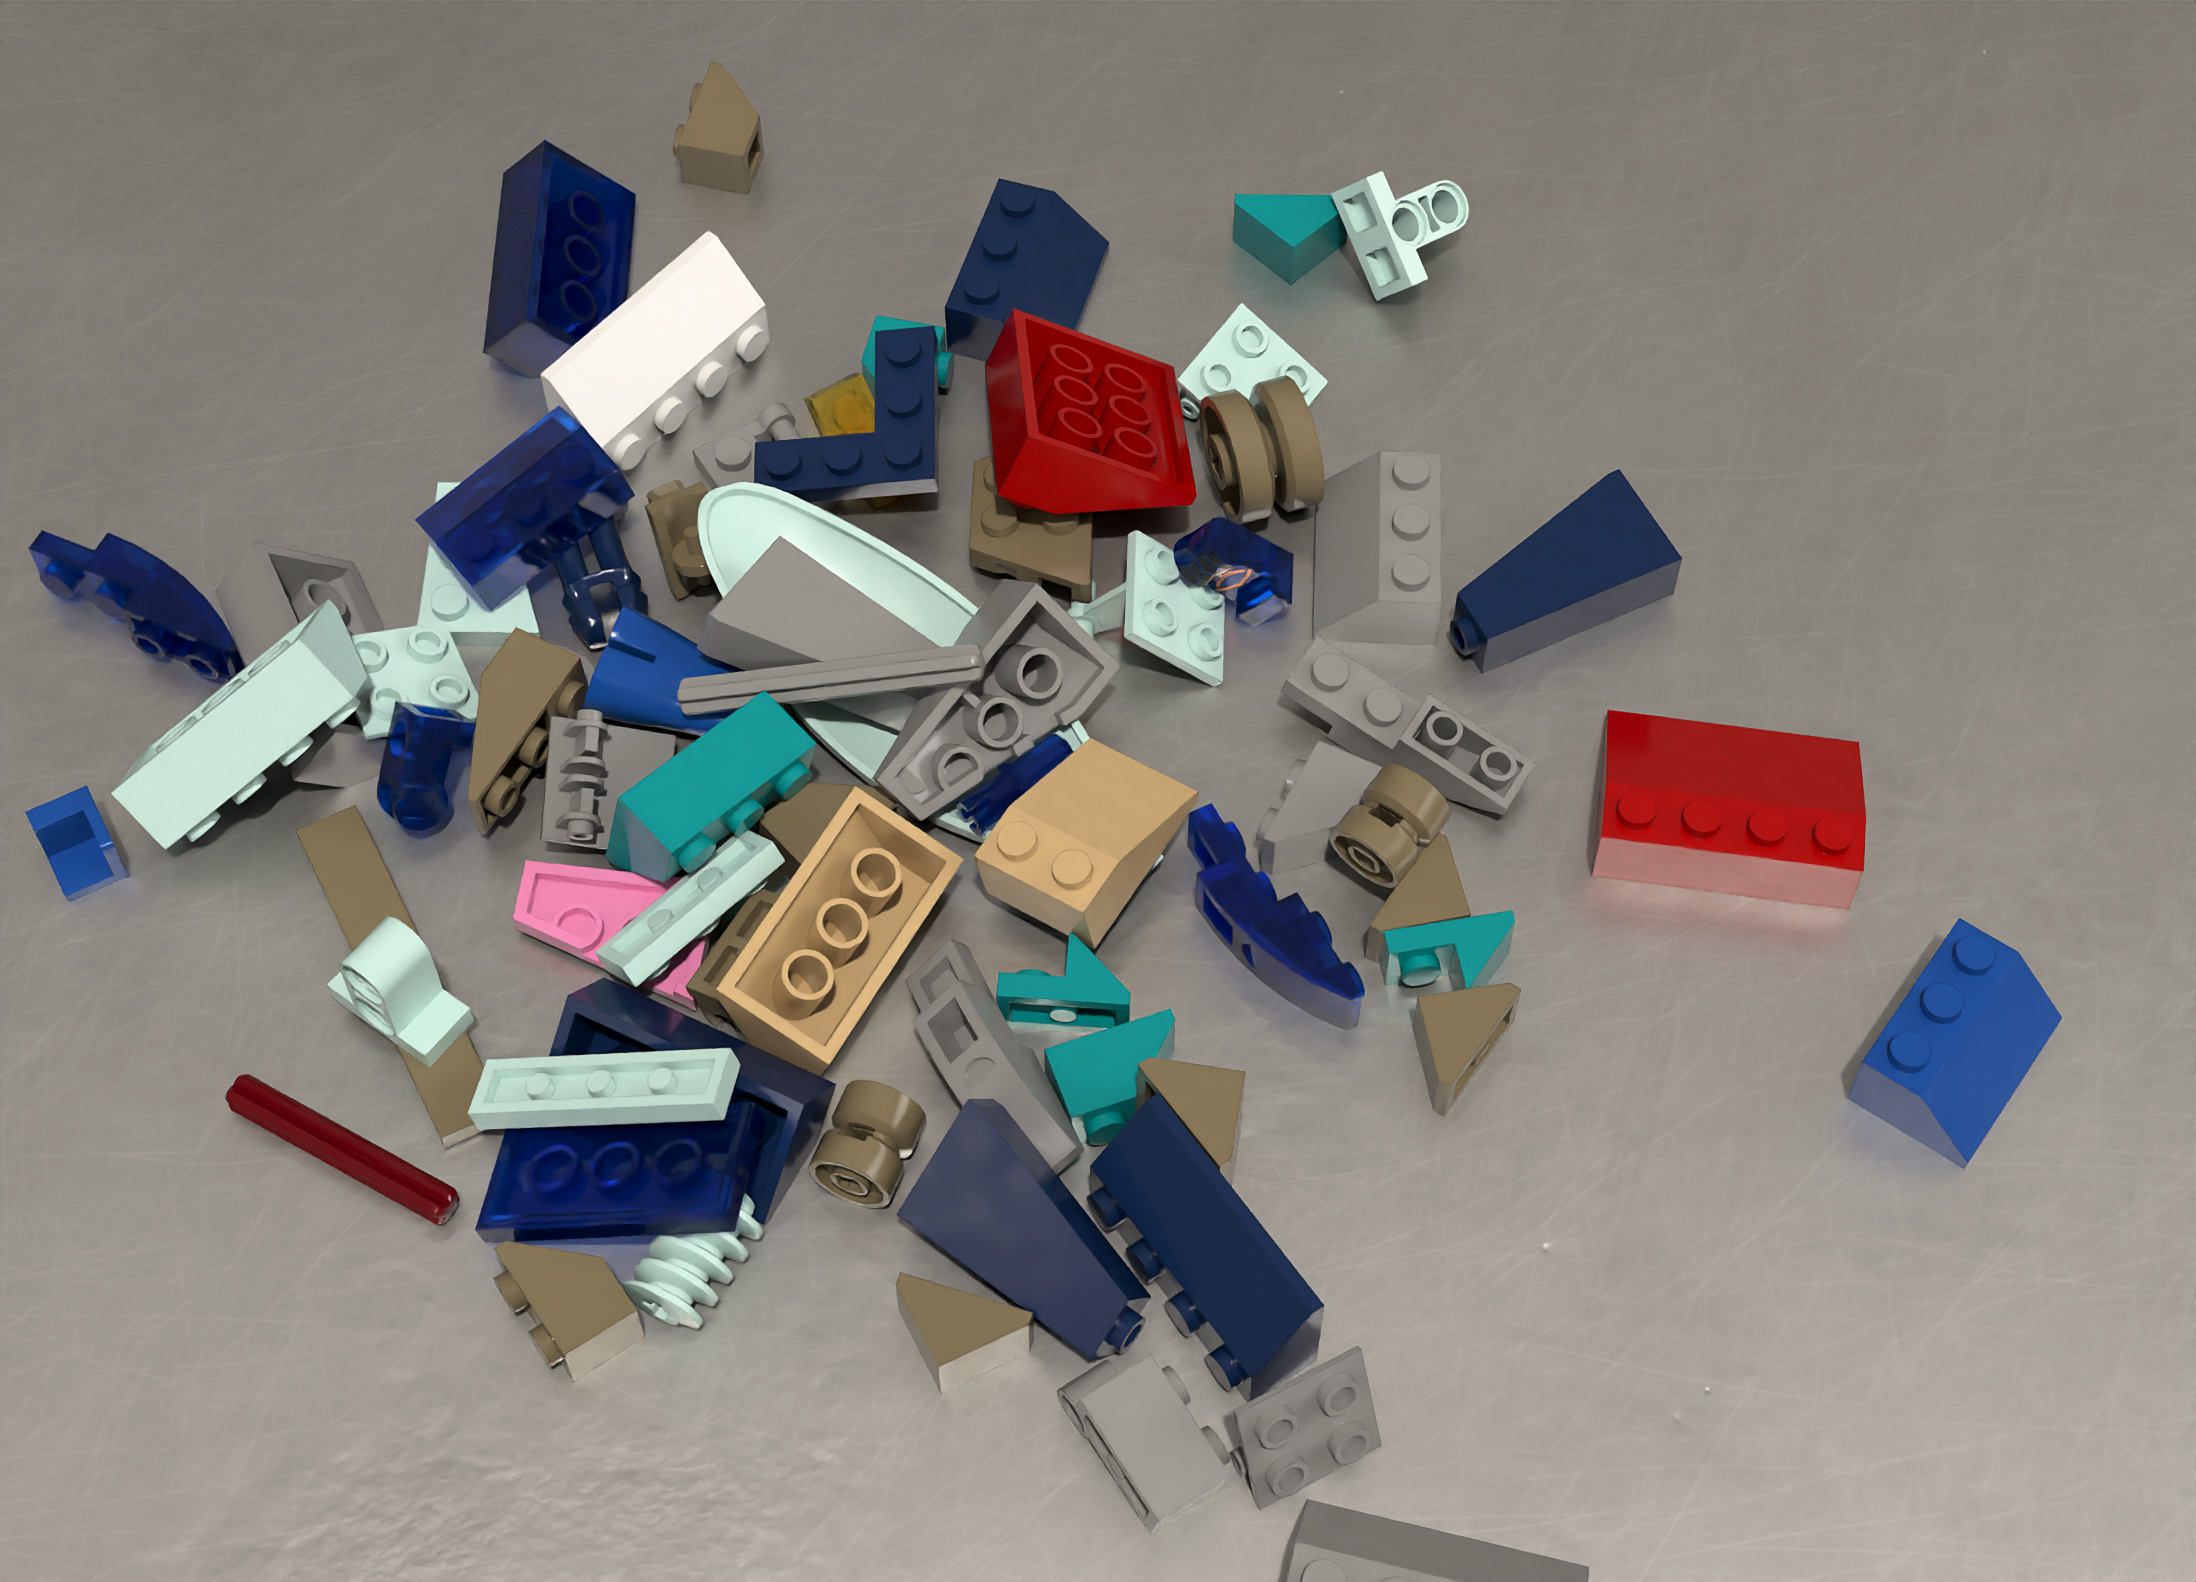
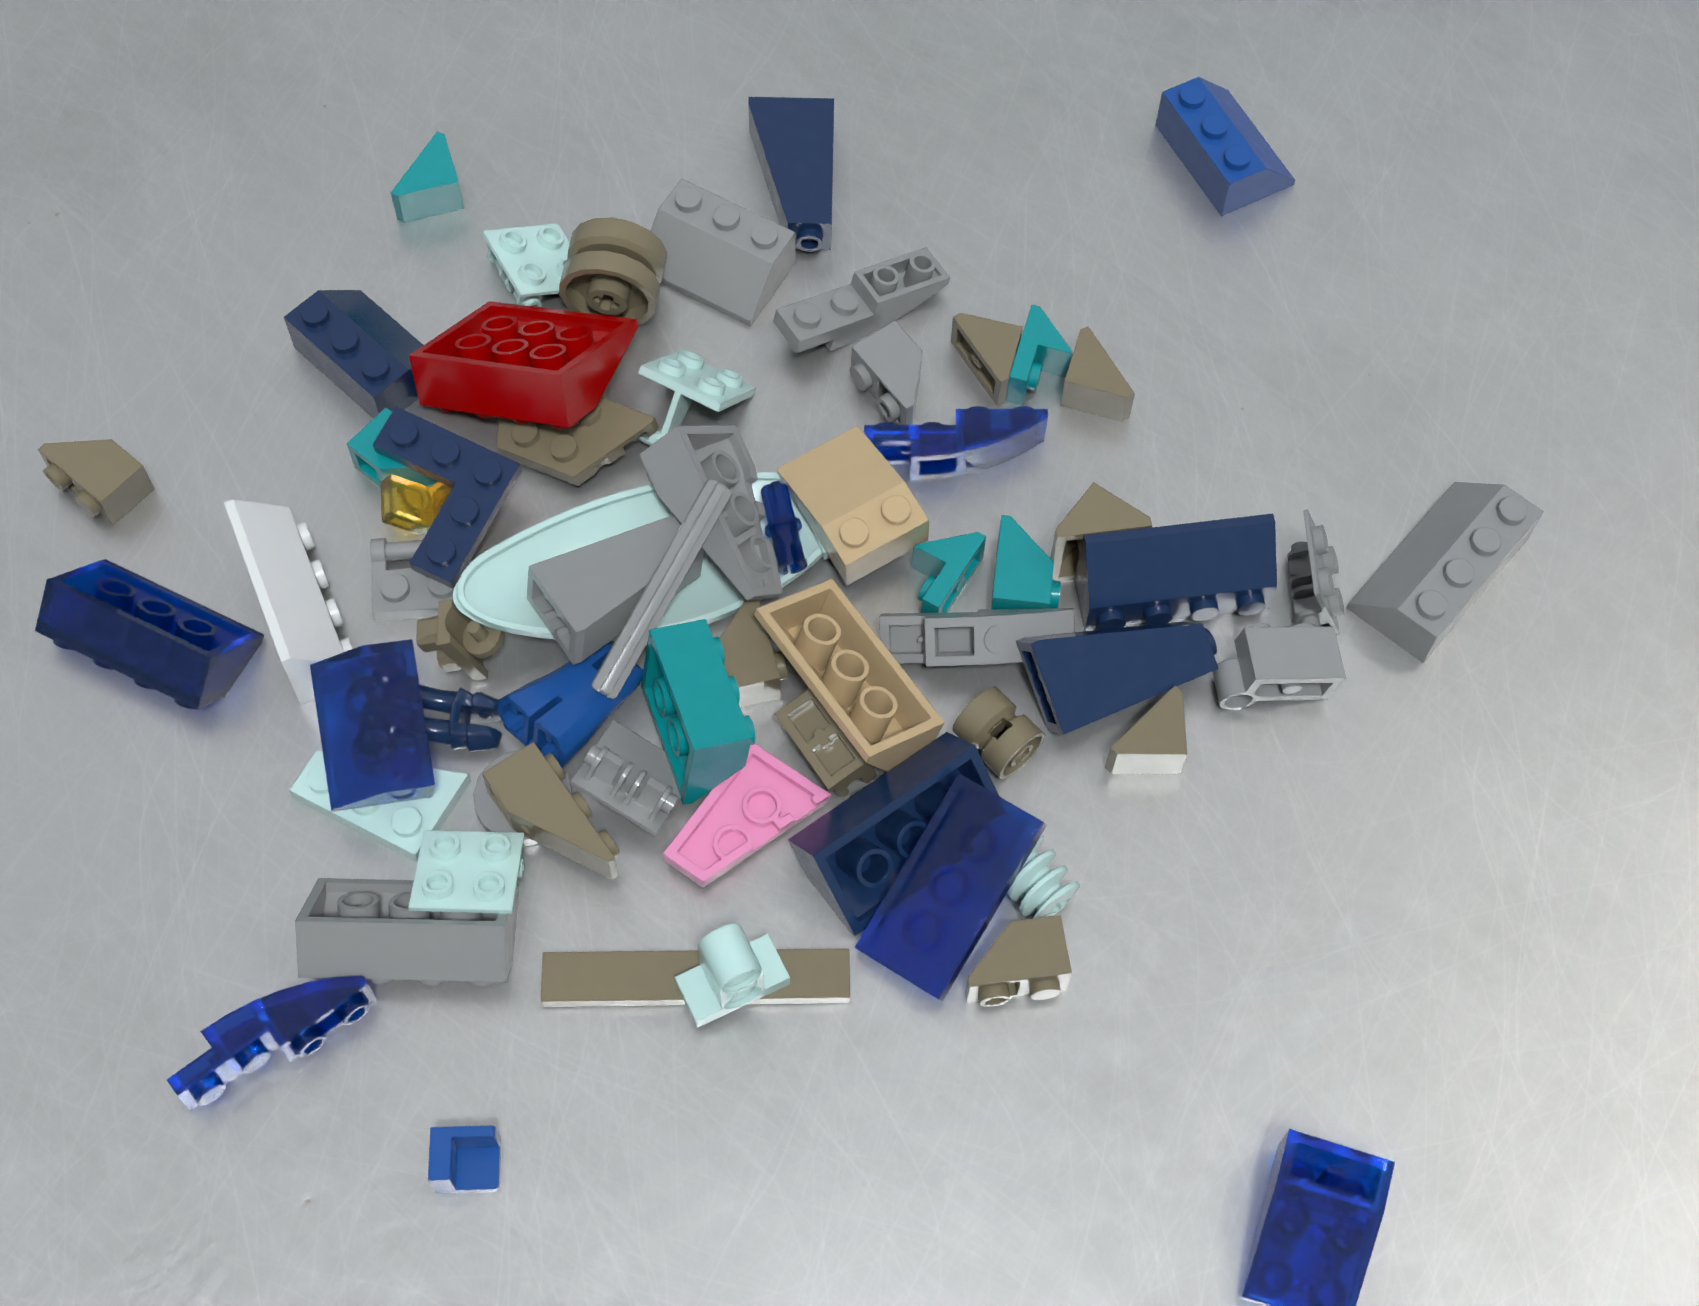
camera: 65 degrees left, 5 degrees up
light aqua slope [111,599,368,850] -> none
dark red axle [225,1074,460,1224] -> none
clear blue leg [377,701,476,831] -> none
light aqua plate [468,1048,741,1130] -> none
light aqua plate [595,830,785,987] -> none
clear blue leg [1173,517,1294,627] -> none
dark tan wheel [1329,763,1452,888] -> none
light aqua tile [1331,170,1469,301] -> none
red slope [1591,710,1866,910] -> none

